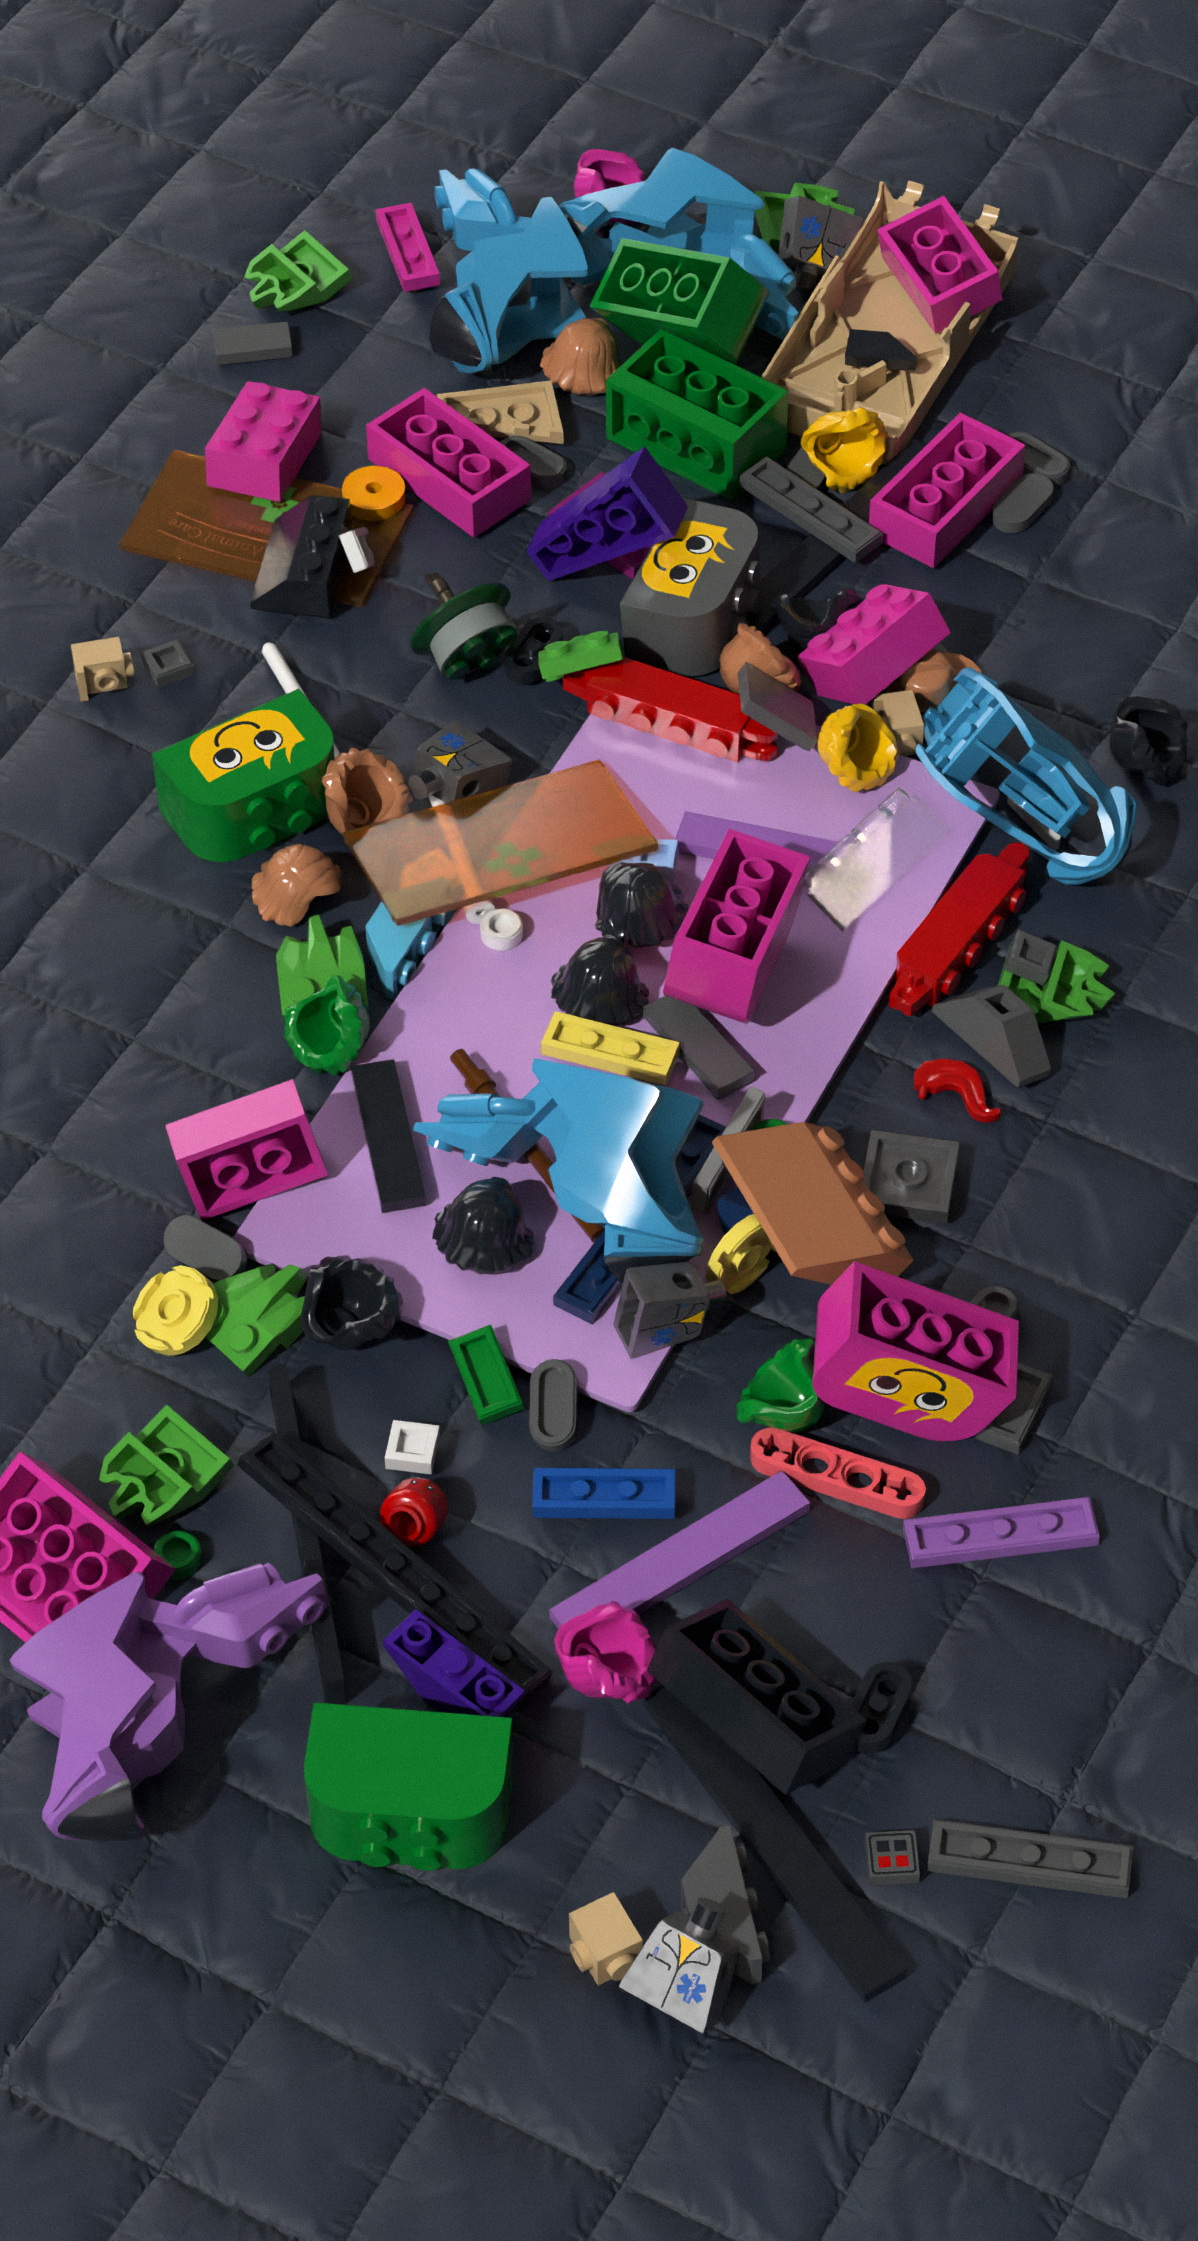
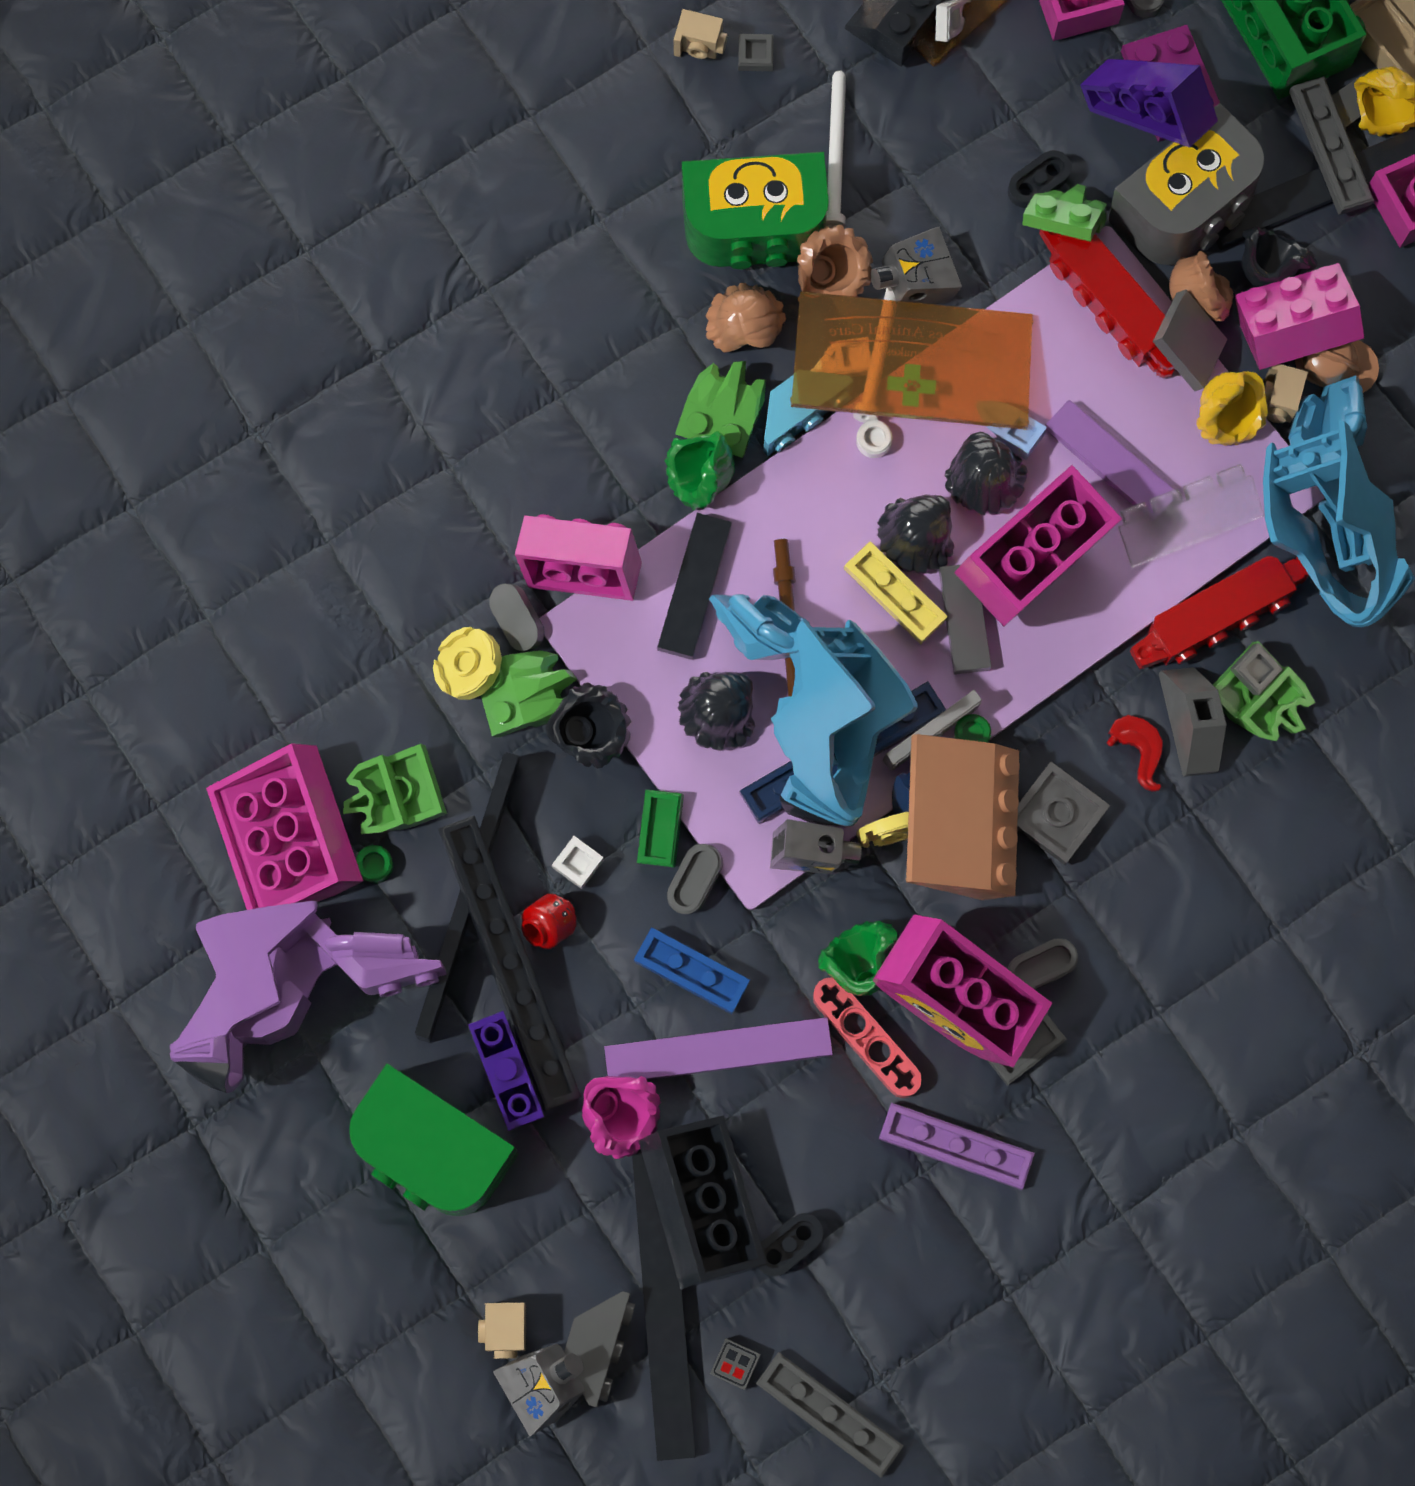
camera: 25 degrees right, 25 degrees up
dark green piece [410,572,519,680] -> none

